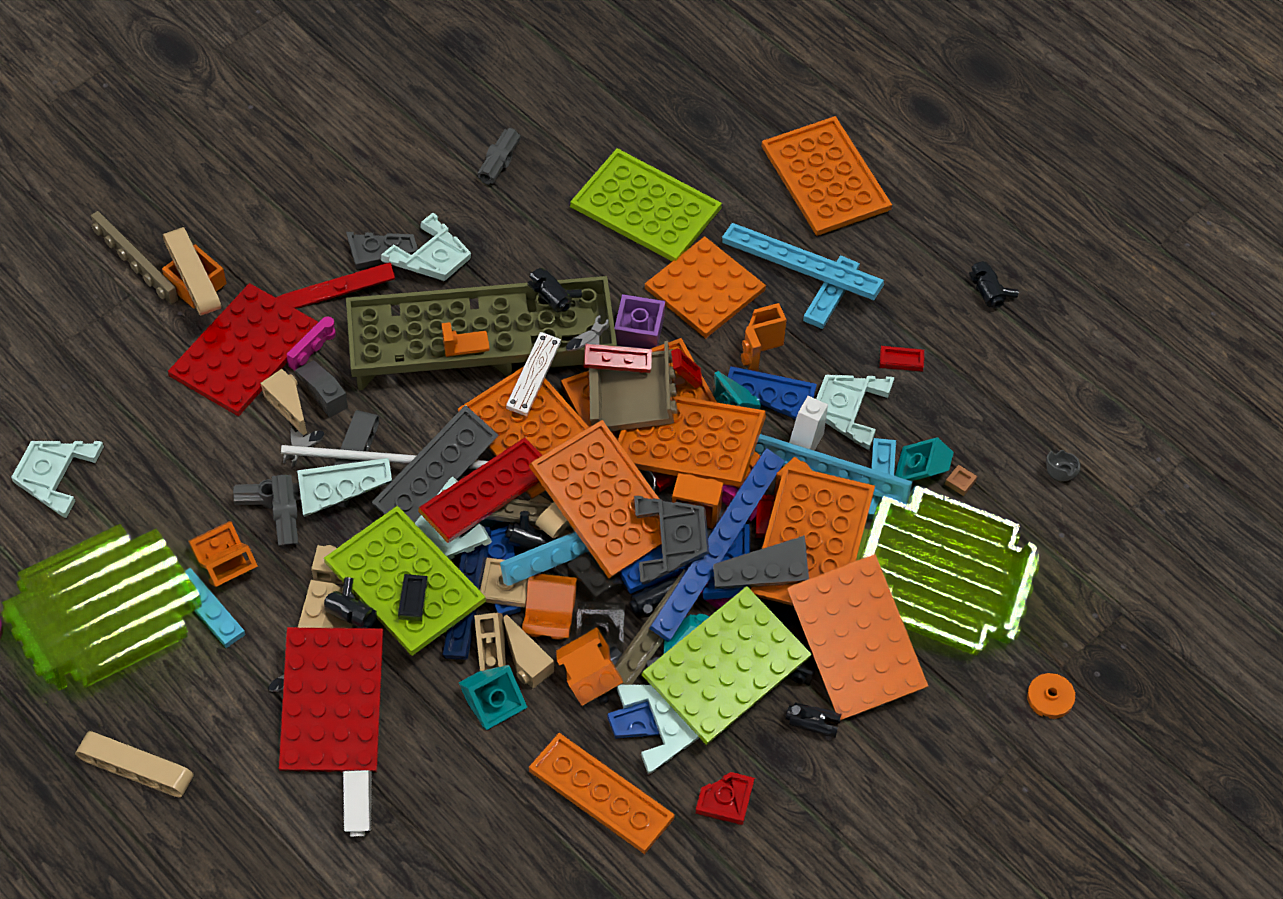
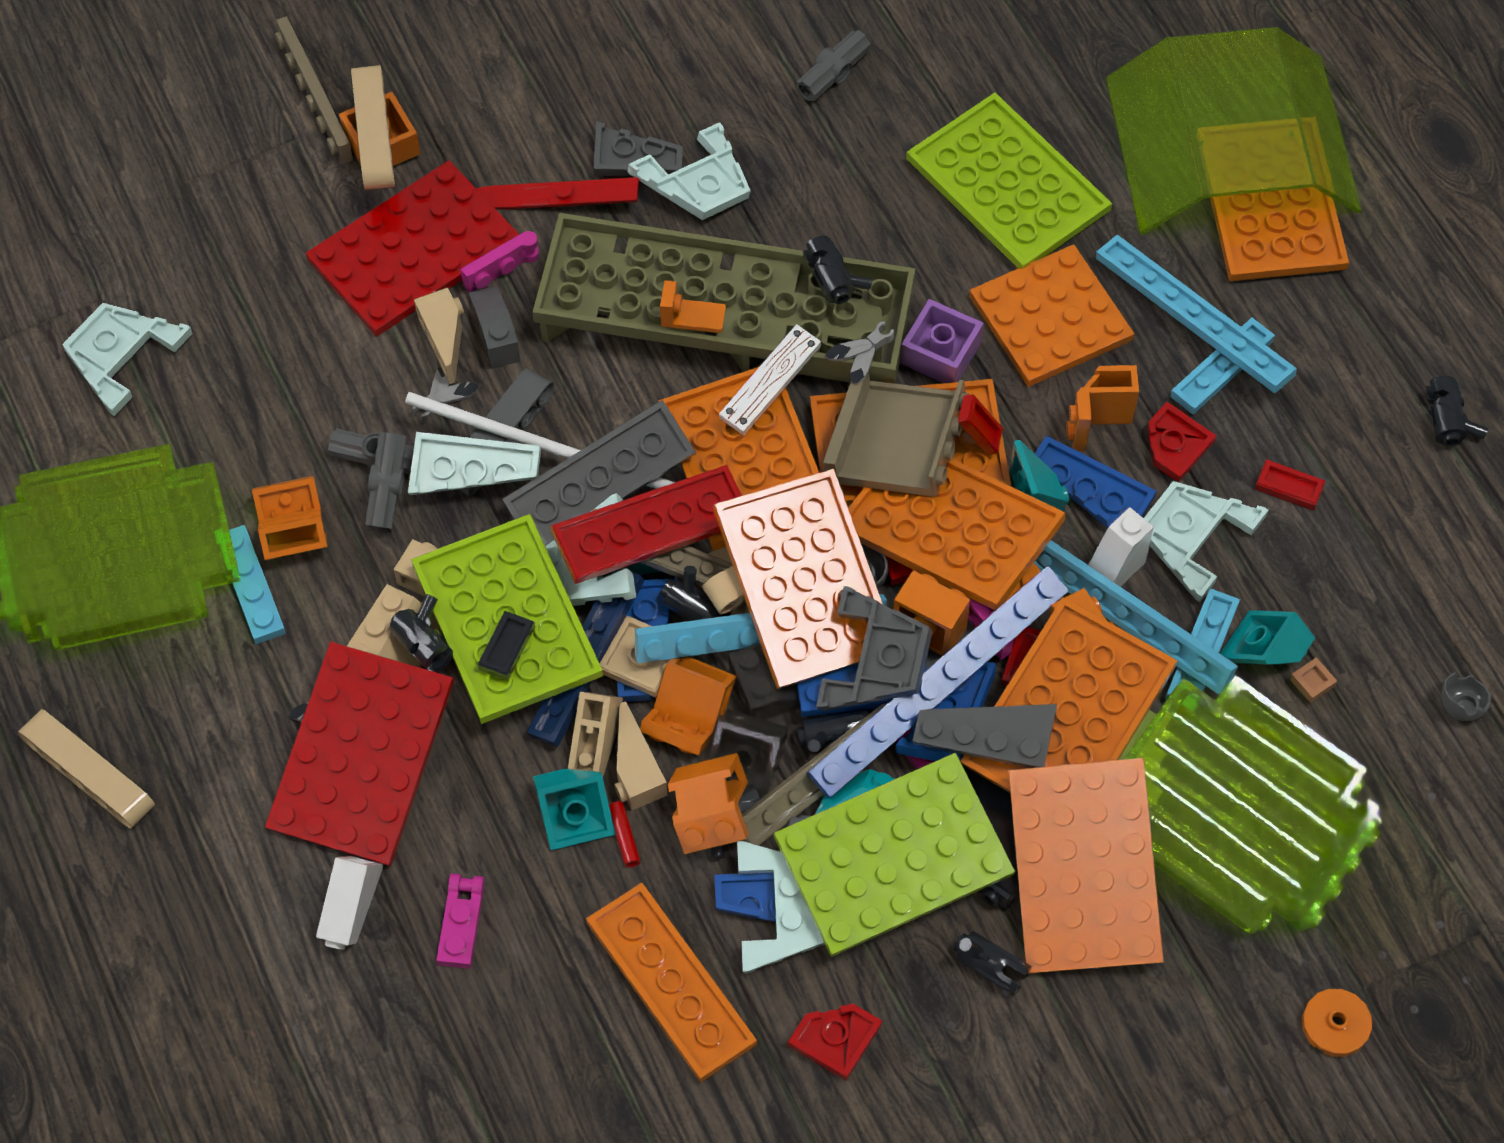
camera: 20 degrees right, 5 degrees up
plate [584,344,652,373] -> none
none -> dark pink plate [436,873,485,969]
none -> red piece [609,801,641,868]
none -> clear neon green piece [1106,27,1362,235]
none -> red plate [1147,402,1217,483]

